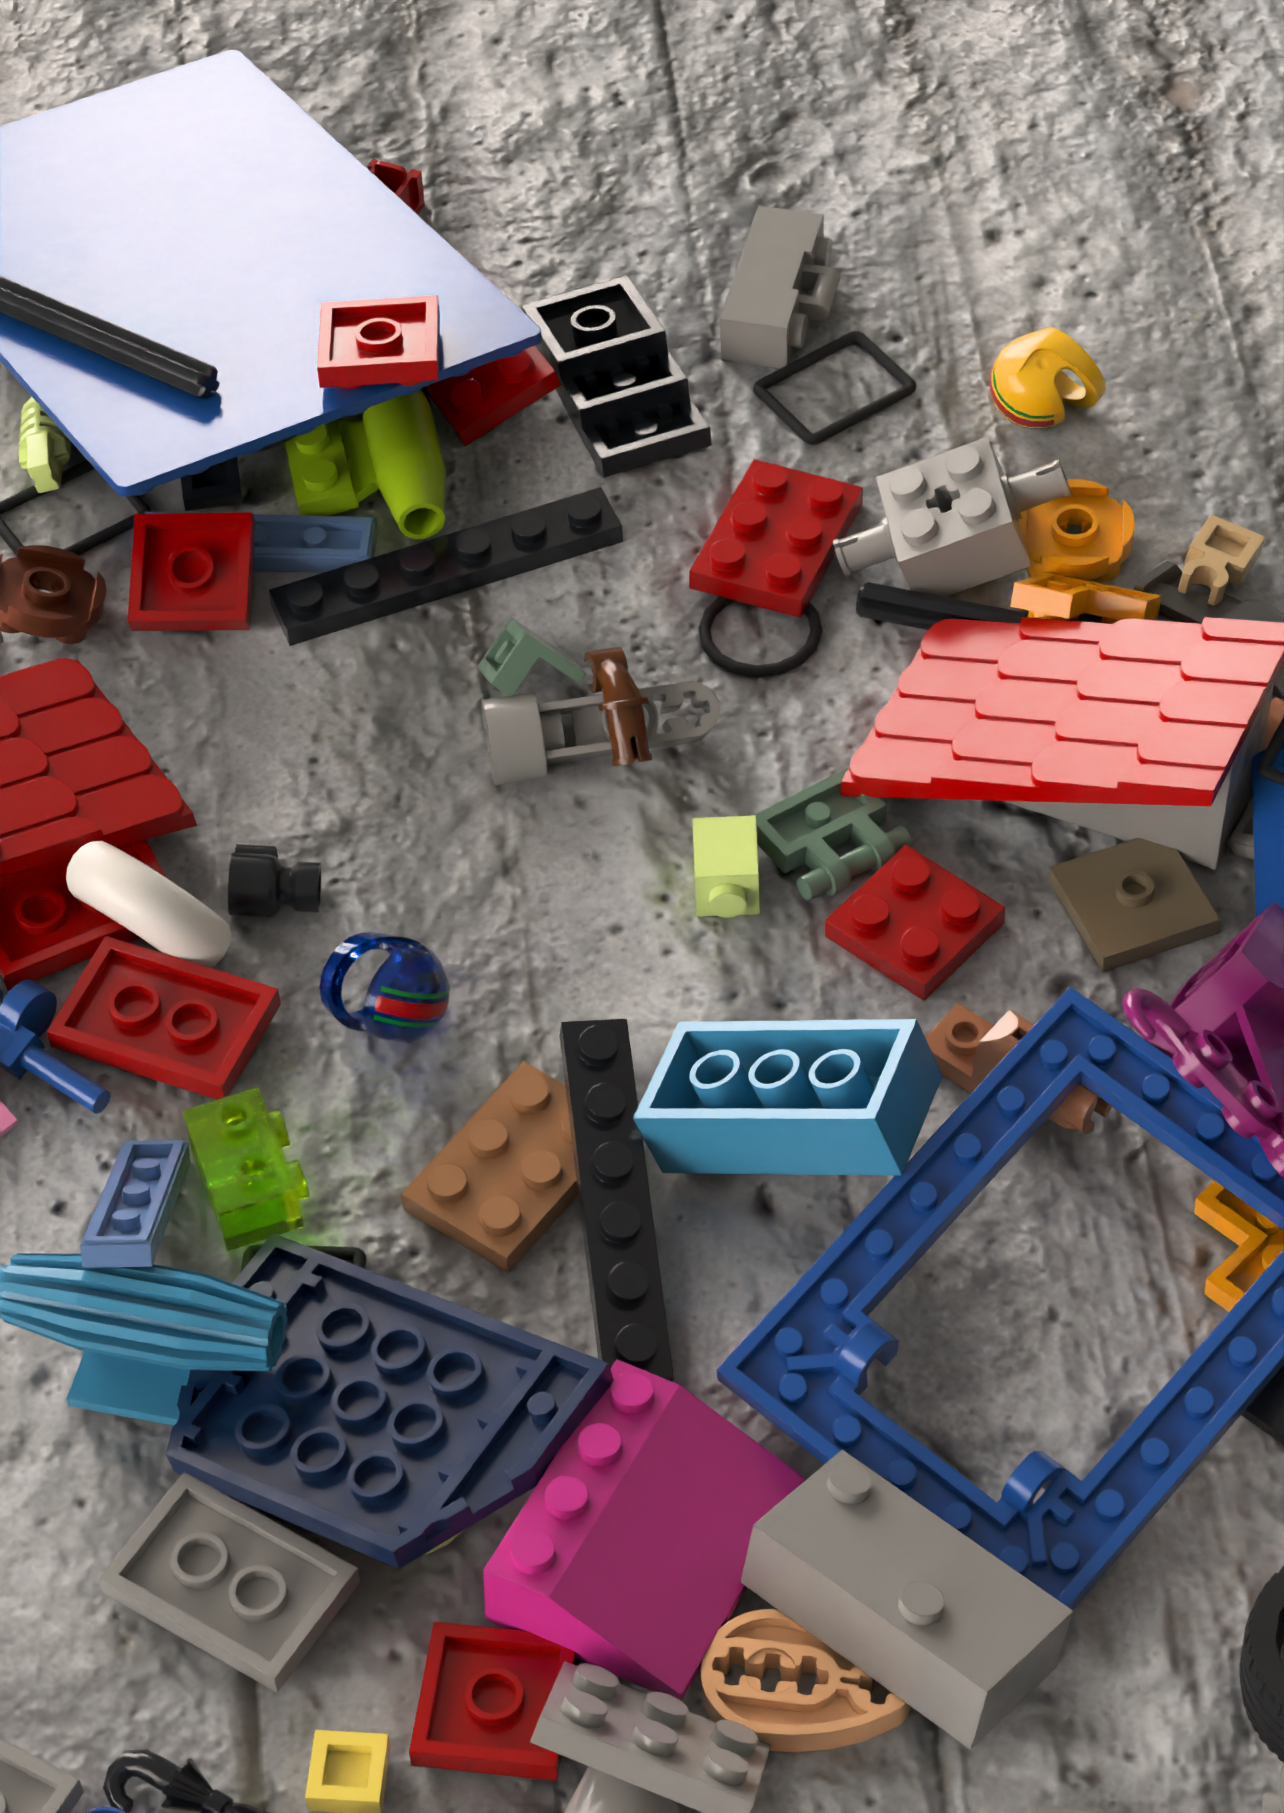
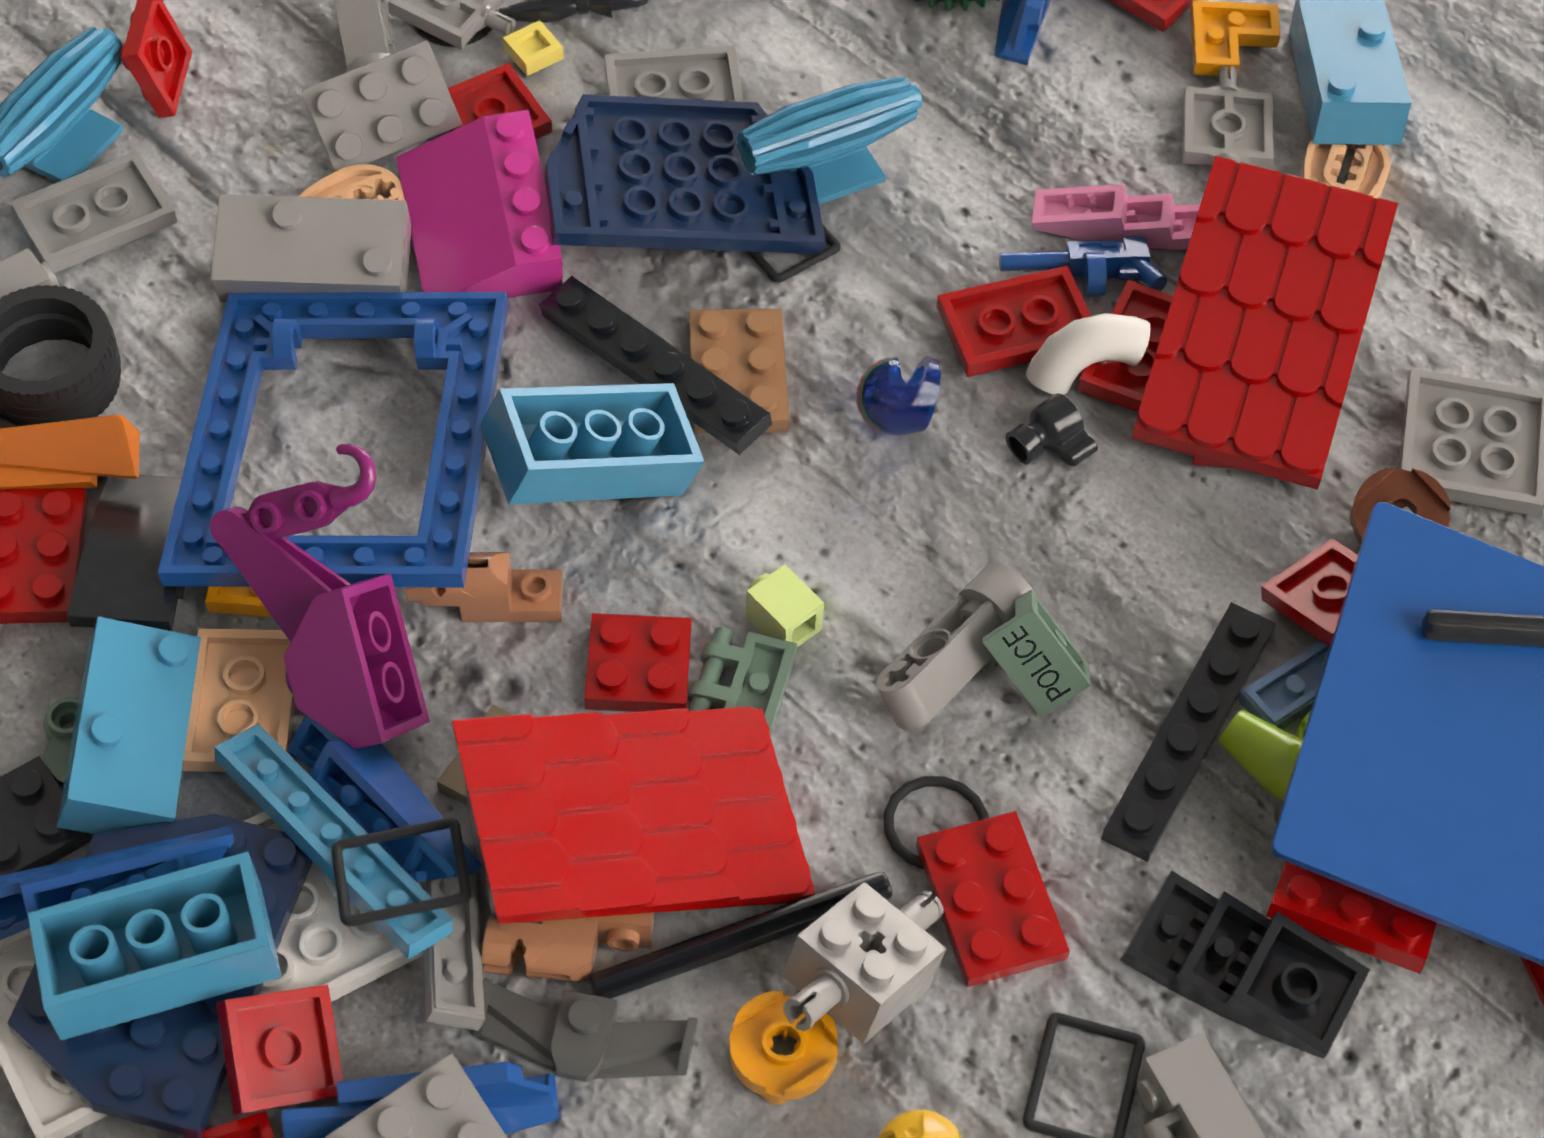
camera: 135 degrees right, 5 degrees up
medium blue tile [80,1140,190,1268] -> none
clear neon green brick [182,1087,310,1251] -> none
red plate [317,295,440,389] -> none
reddish brown piece [584,647,652,766] -> none
light orange plate [1010,572,1162,624] -> none
tan plate [1178,514,1266,606] -> none

